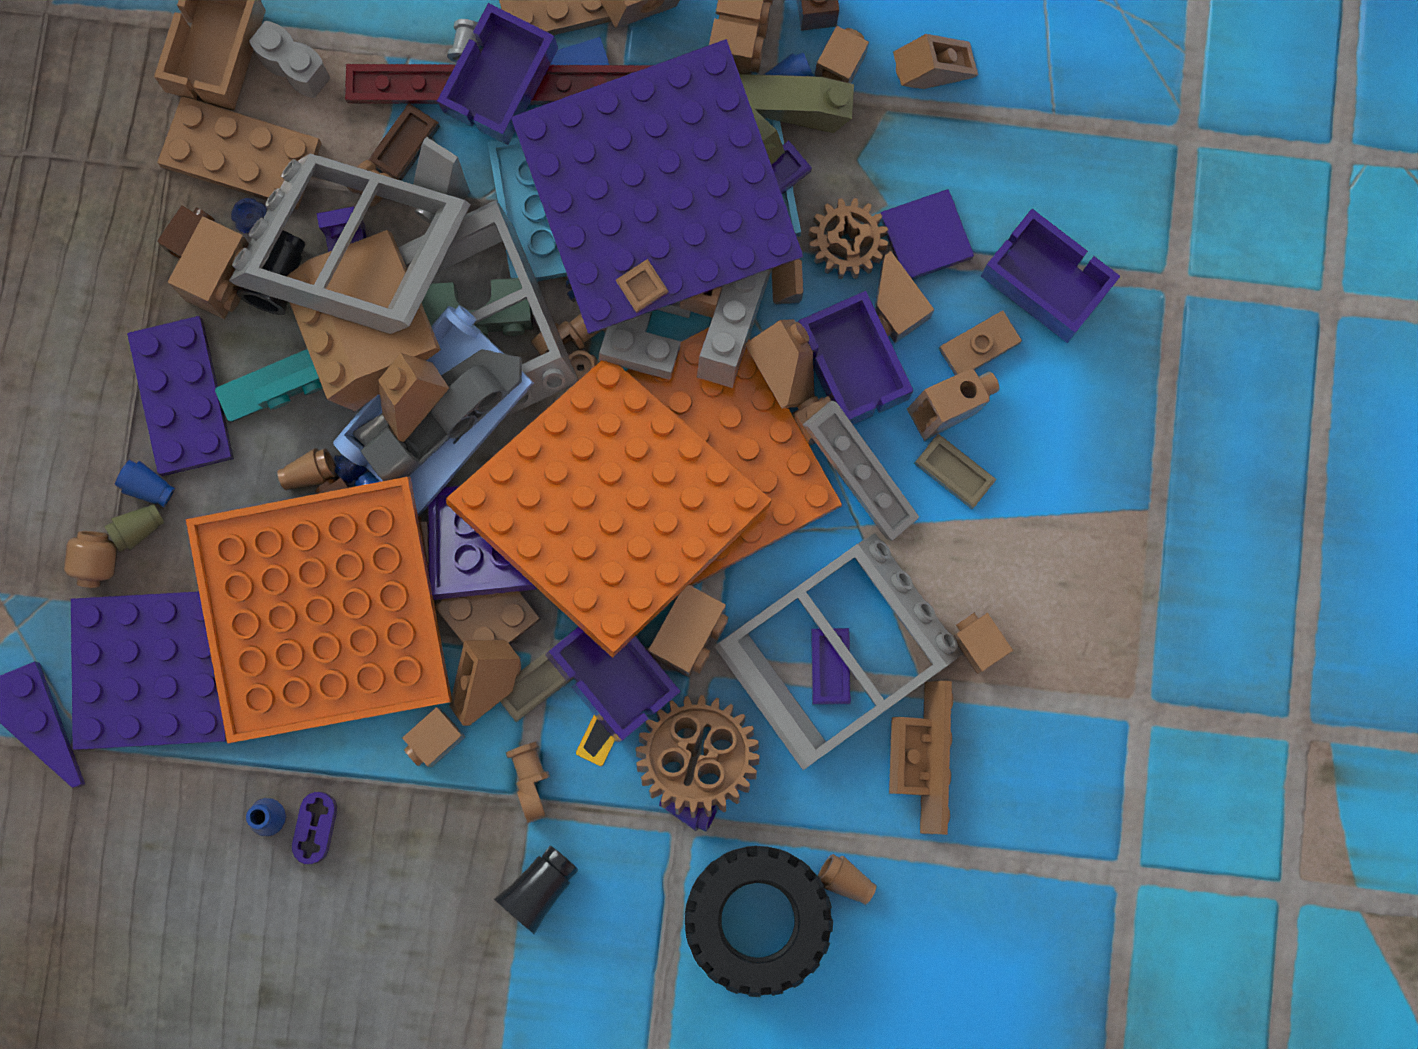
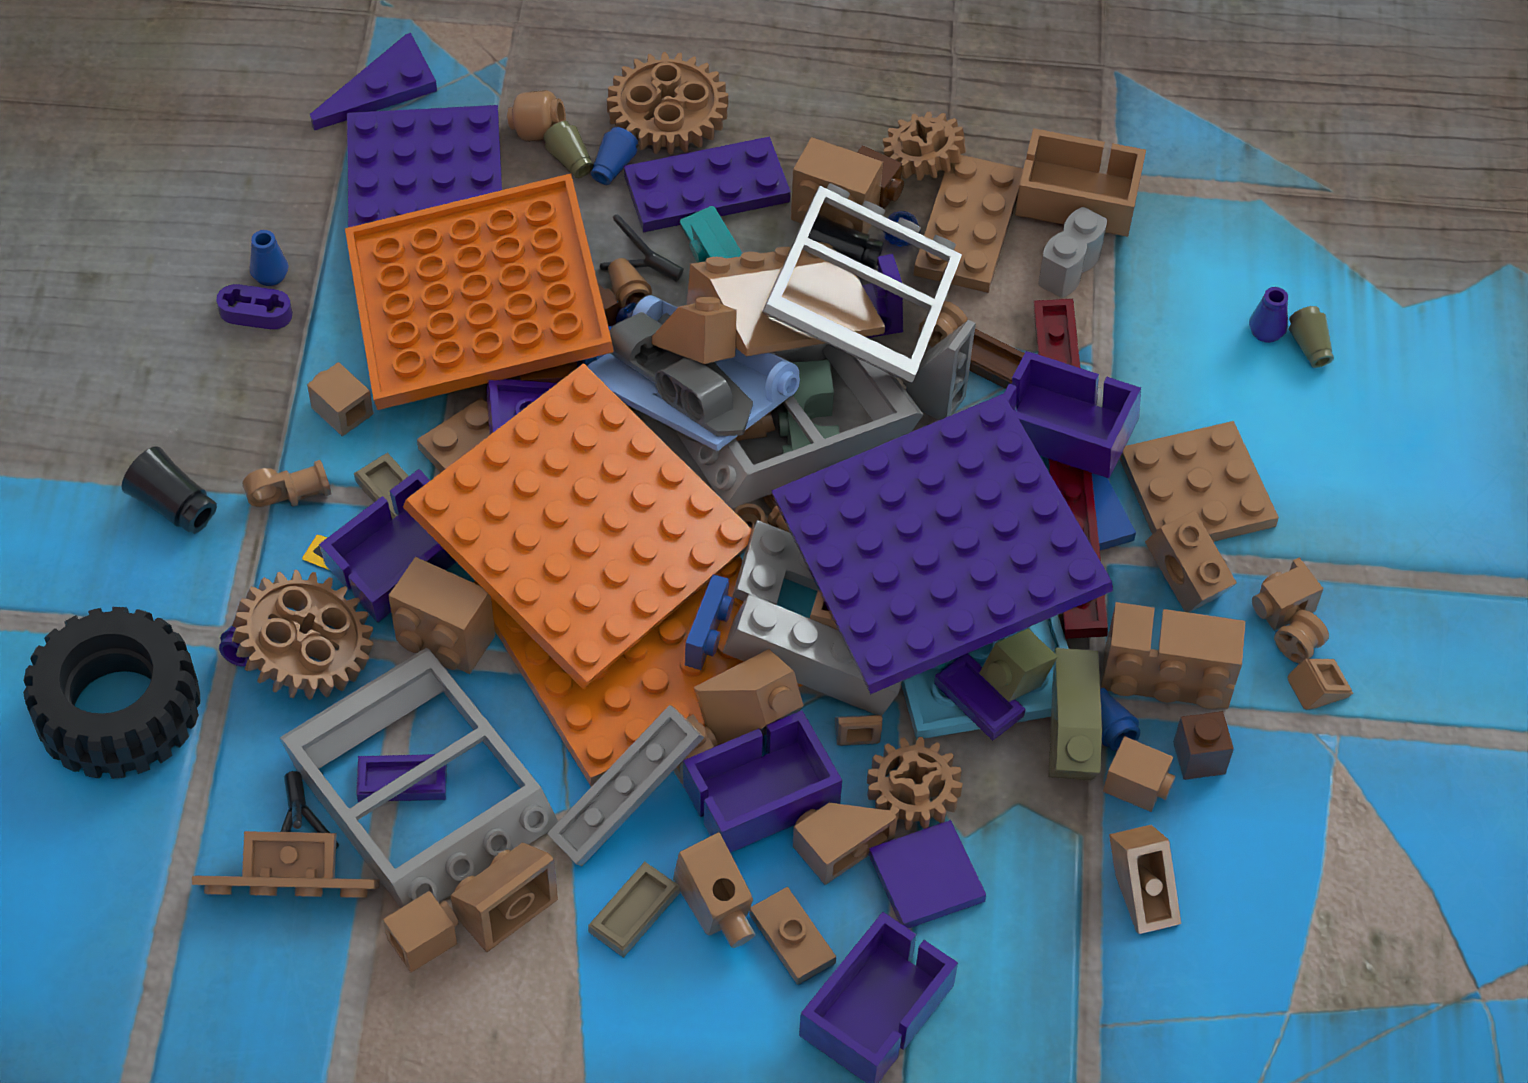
camera: 90 degrees right, 25 degrees down
medium nougat slope [449,640,521,726] -> none
medium nougat tile [616,259,669,313] -> none
medium nougat cone [818,854,877,905] -> none
none -> black plant [280,771,339,849]
none -> medium nougat slope [451,842,558,952]
none -> black plant [599,214,684,282]
none -> medium nougat gear [607,52,728,155]
none -> blue plate [685,574,734,670]
none -> medium nougat gear [883,112,966,180]

